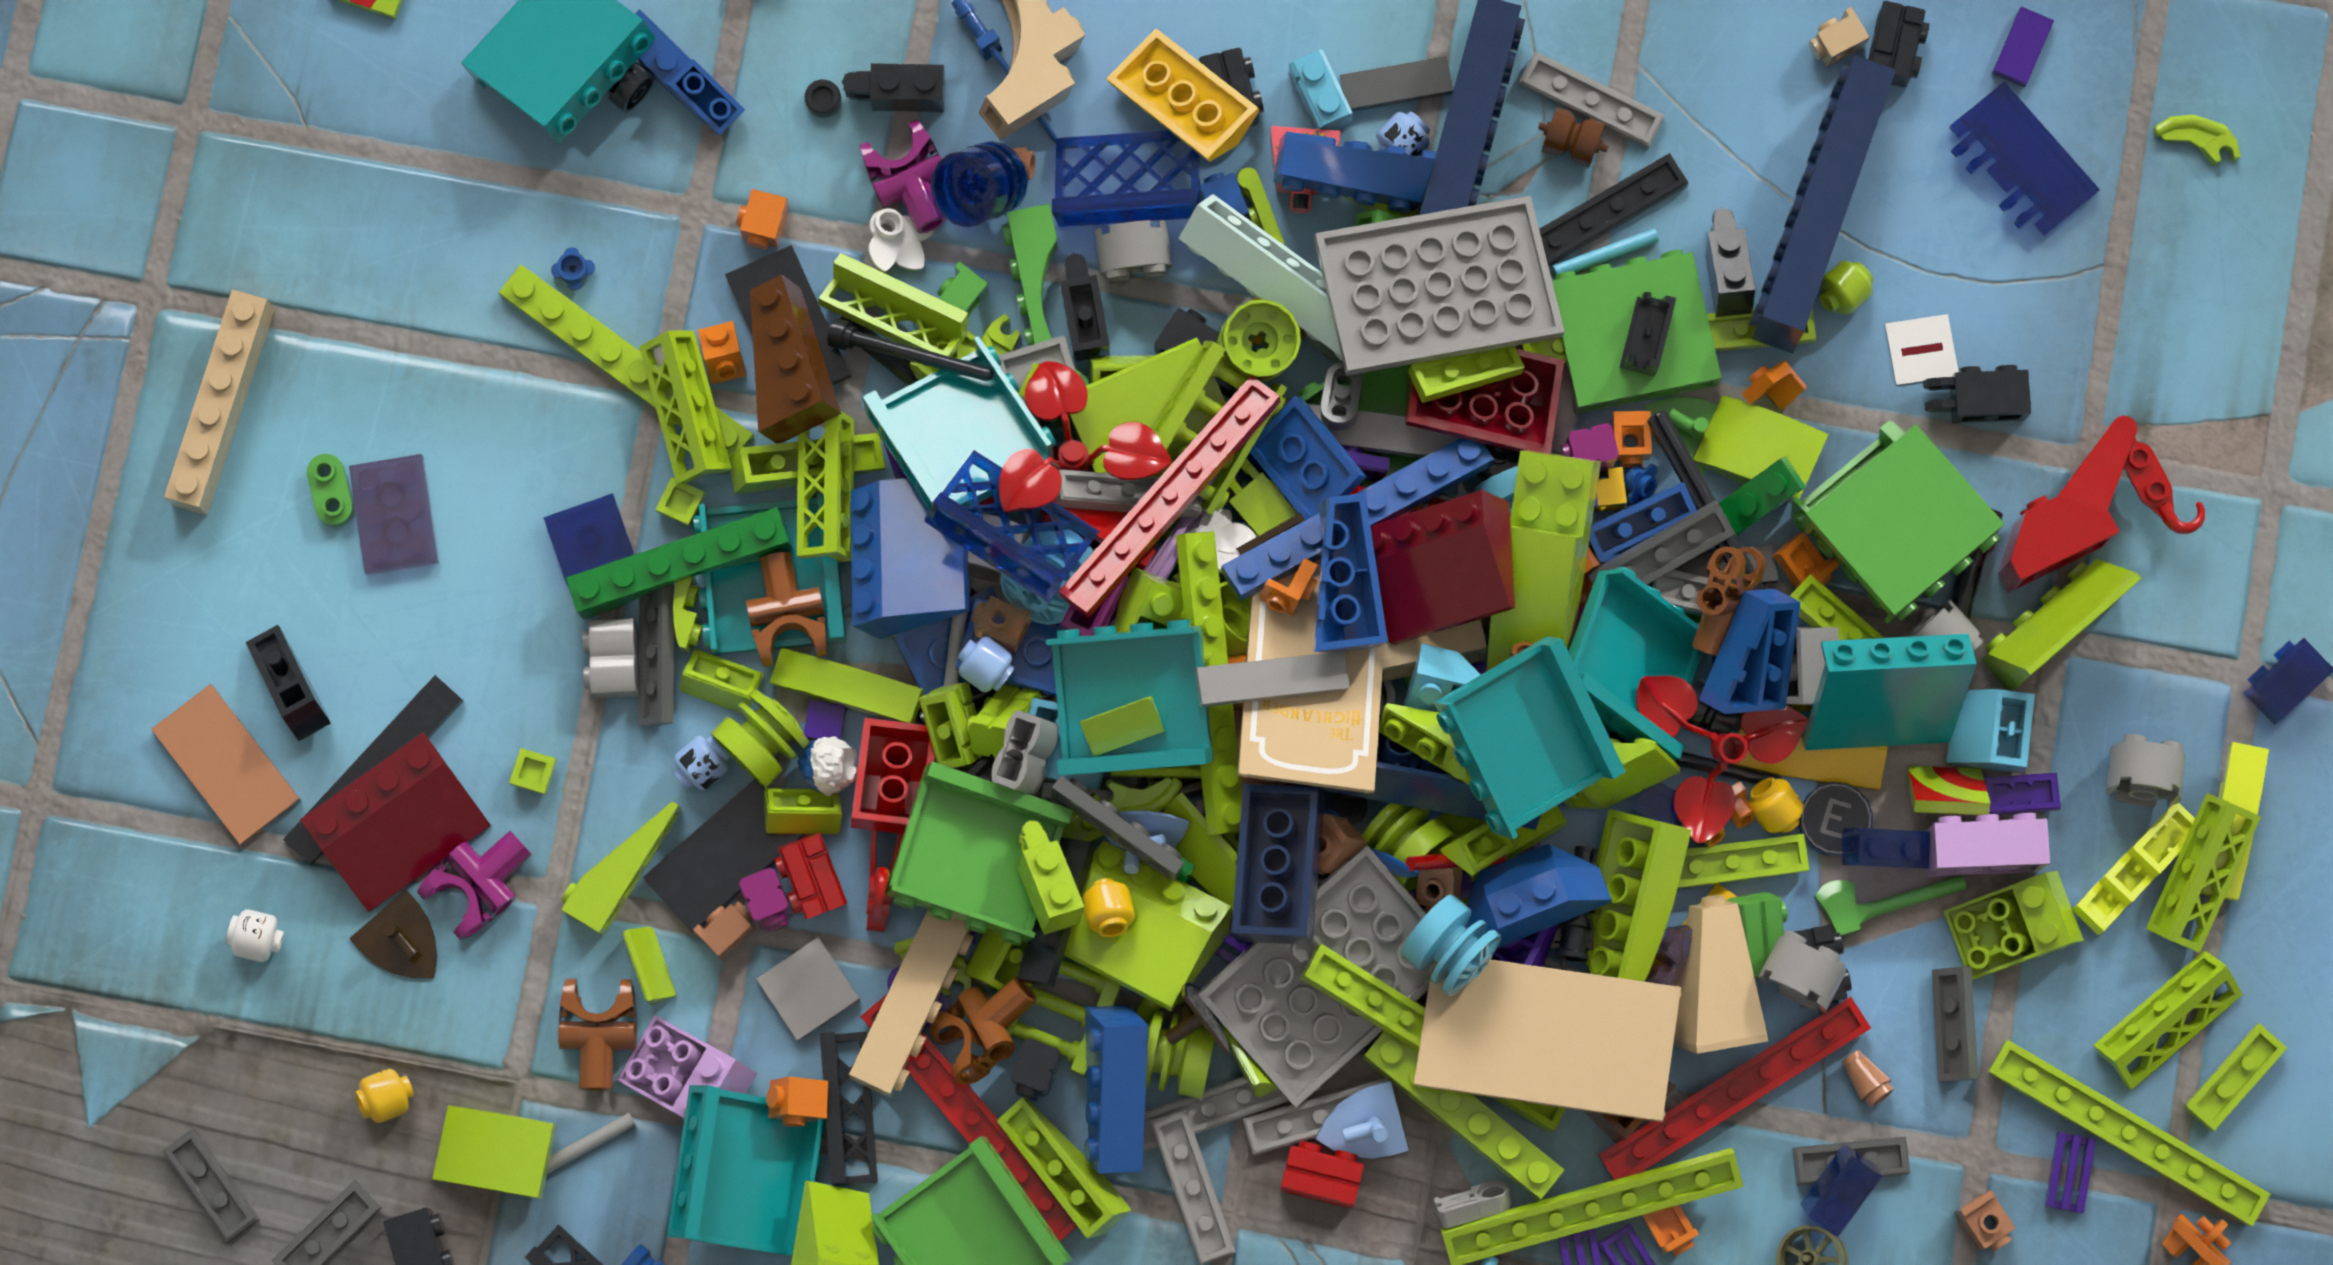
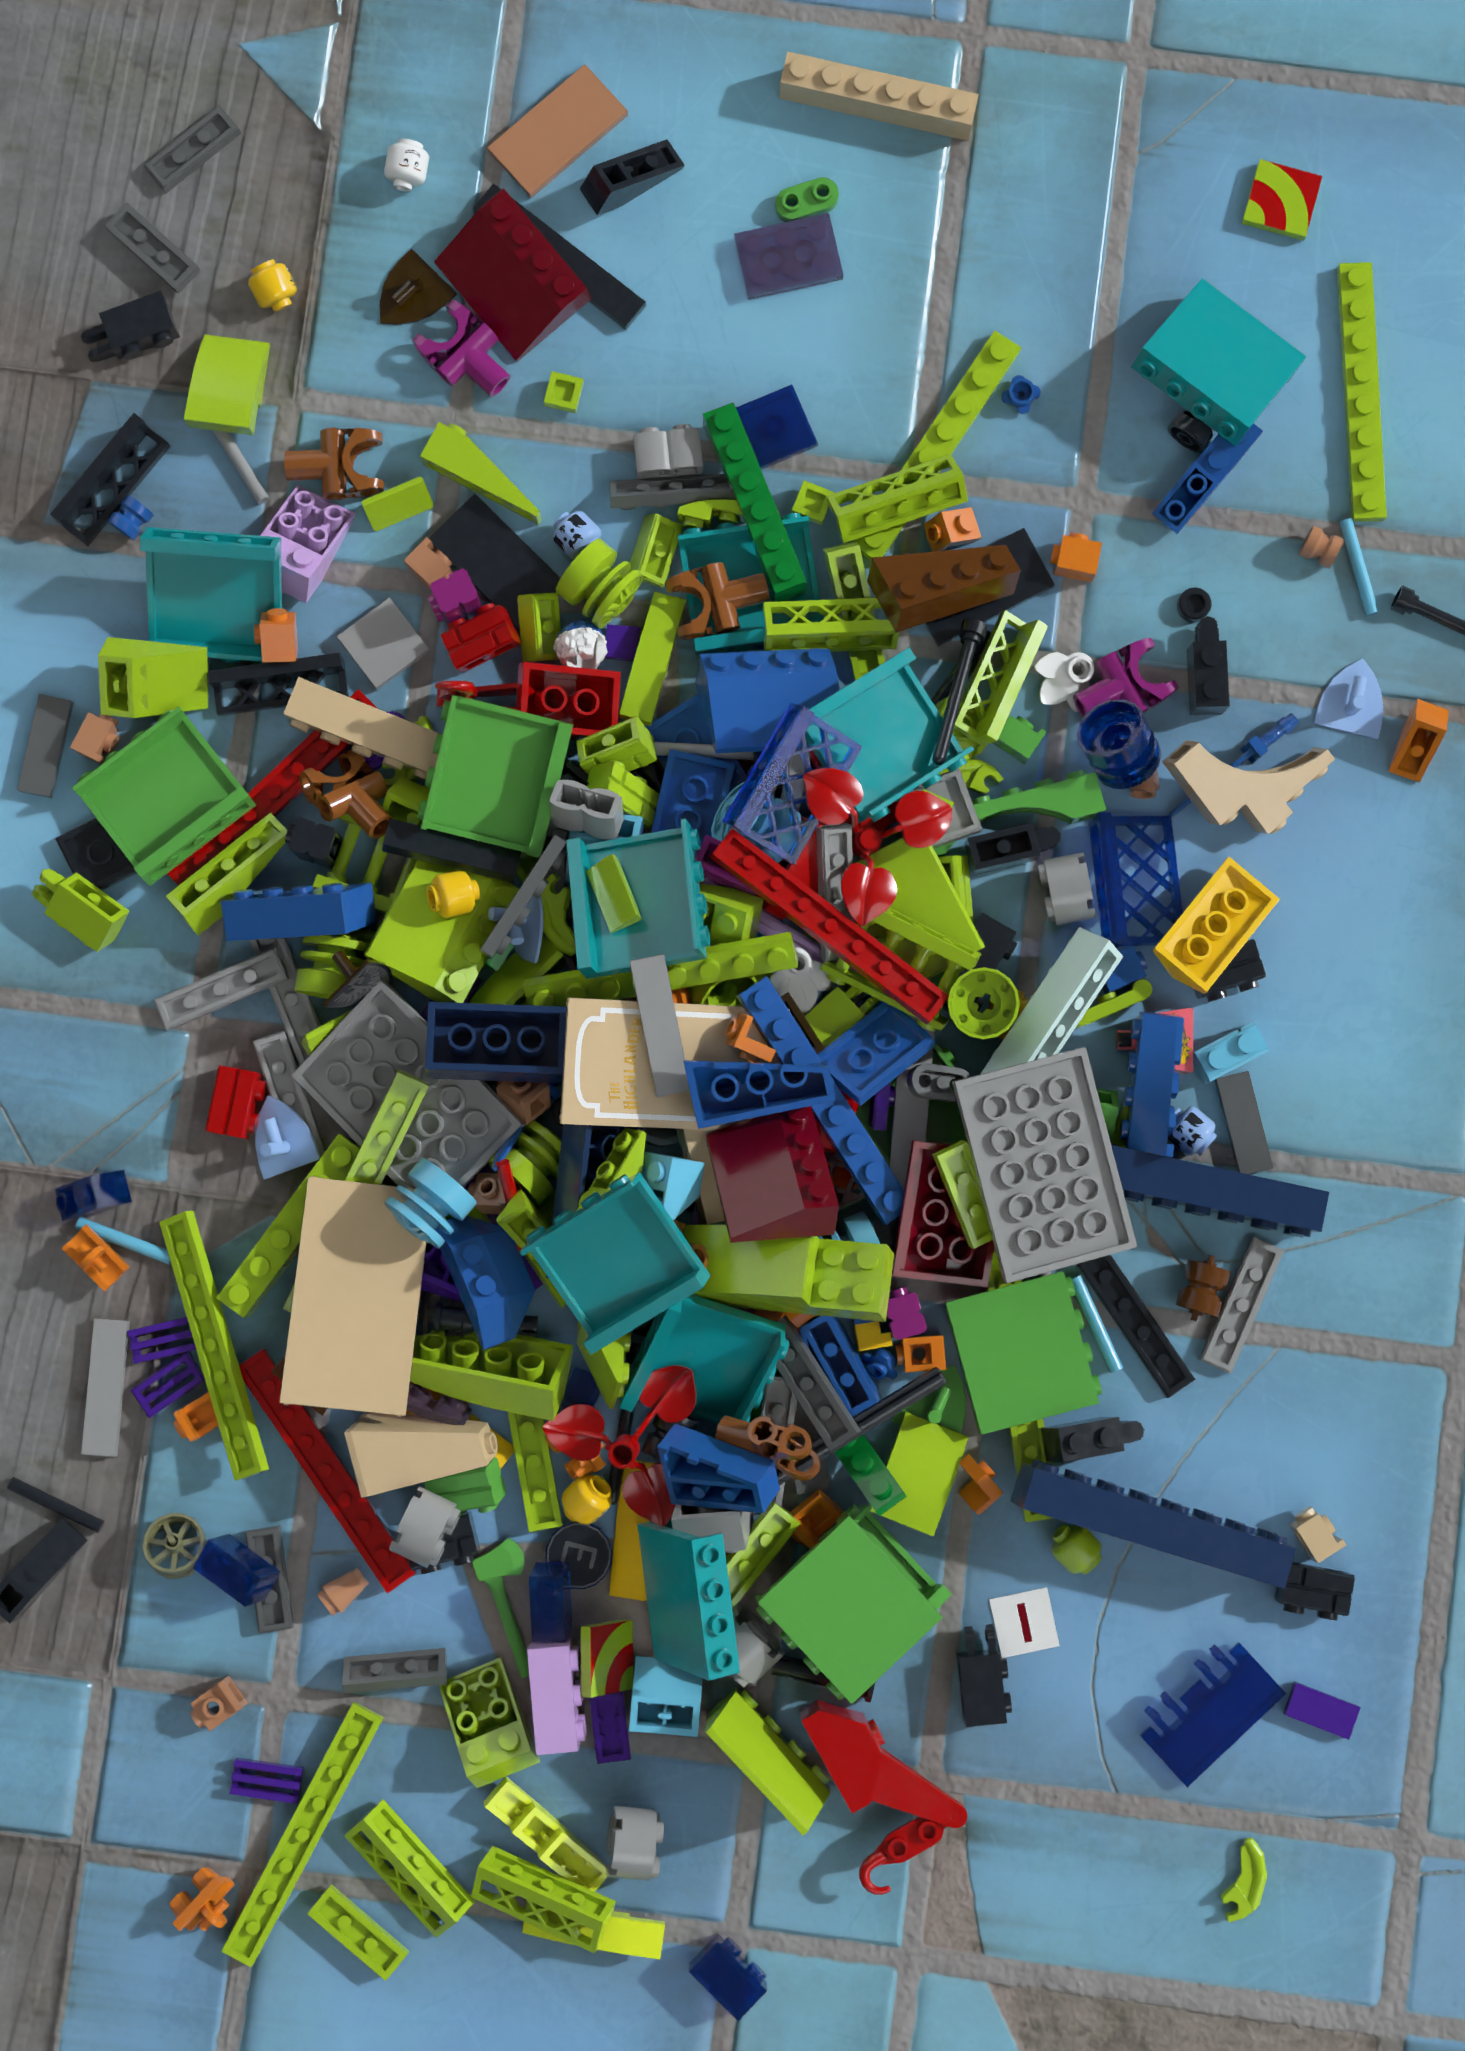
camera: 85 degrees right, 5 degrees up
light blue head [957,637,1014,692] -> none
clear orange brick [971,595,1032,654] -> none
lime hinge [1017,820,1085,935] -> none
light grey piece [1434,1181,1513,1228] -> none
black hinge [1619,292,1676,377] -> none

